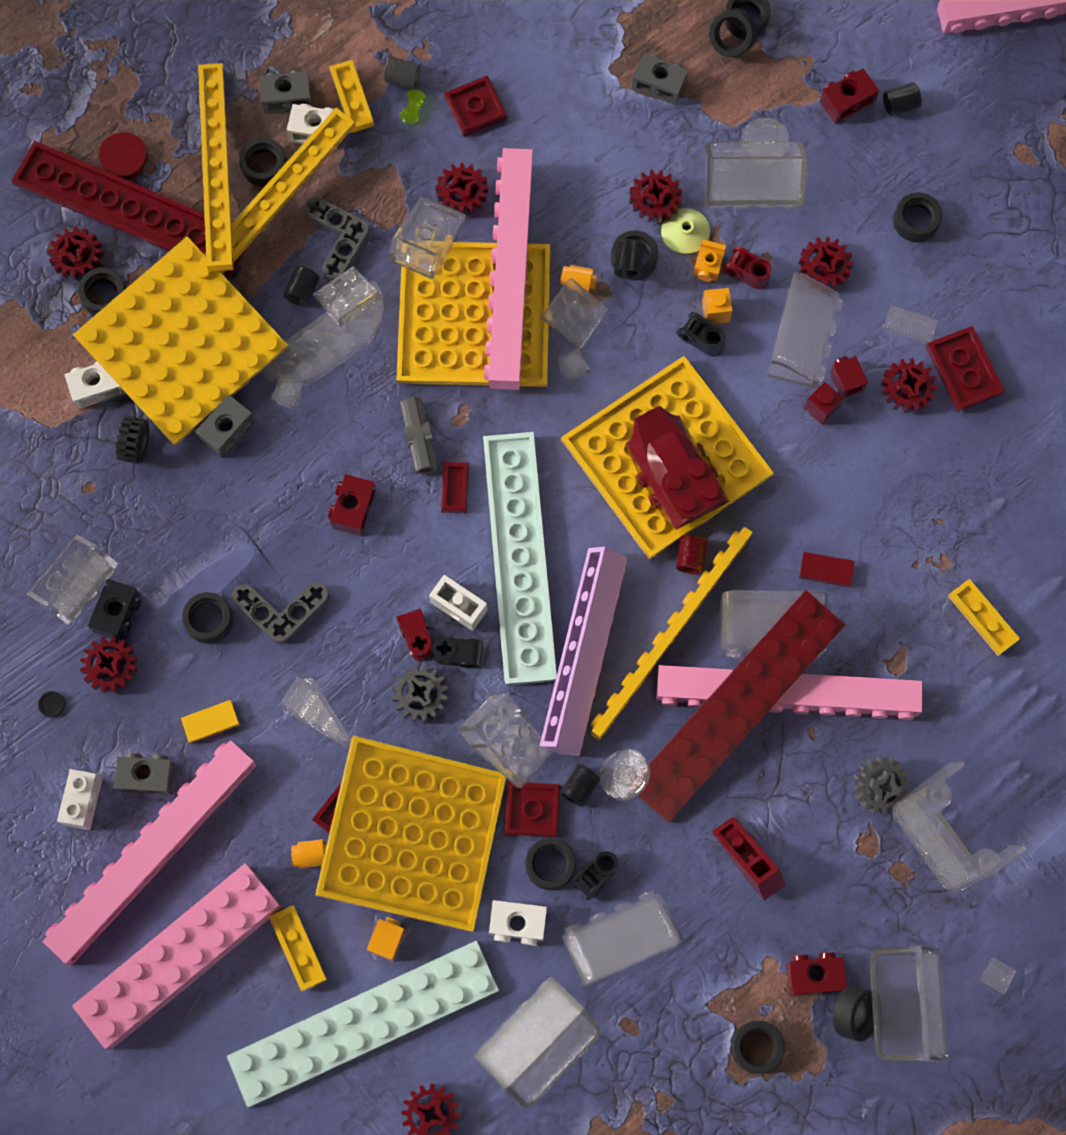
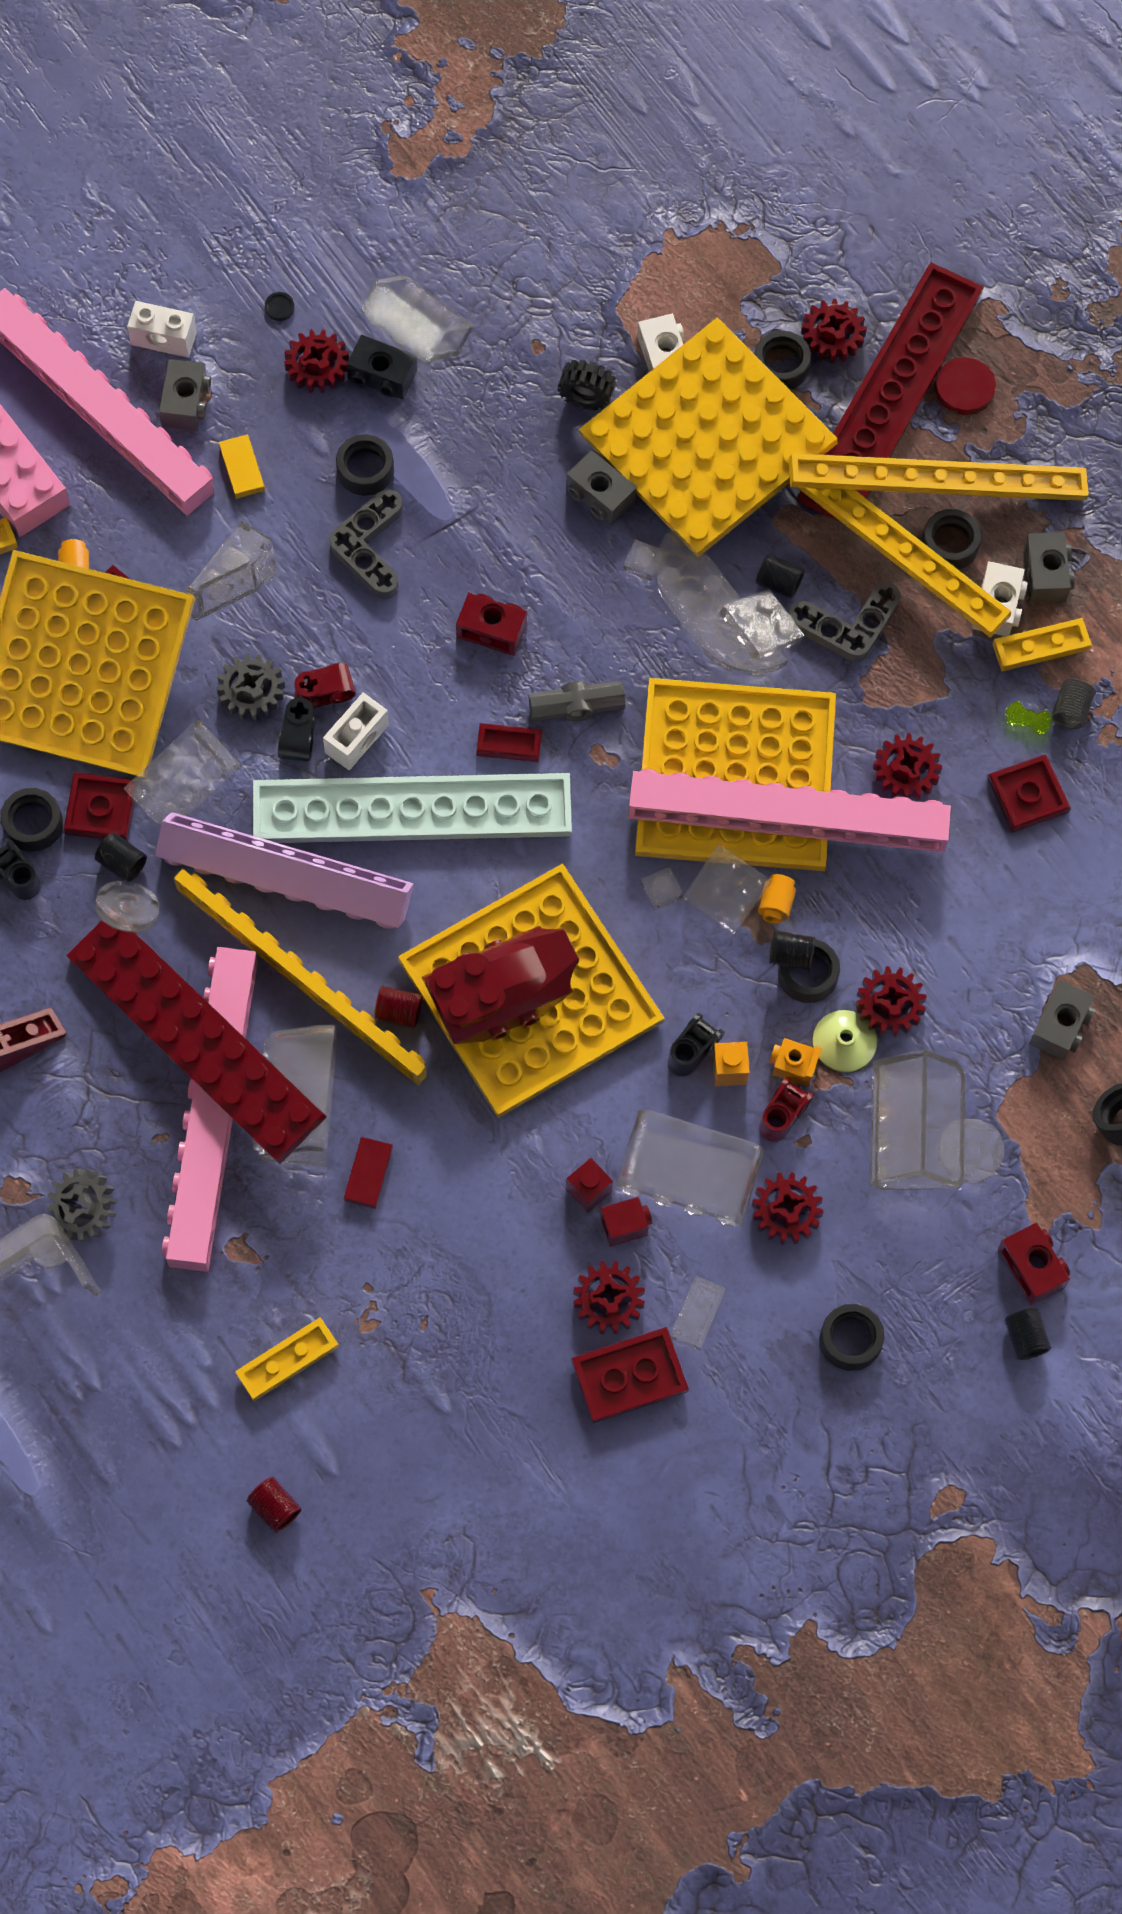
camera: 90 degrees right, 5 degrees down
clear slope [388,196,466,280] -> none

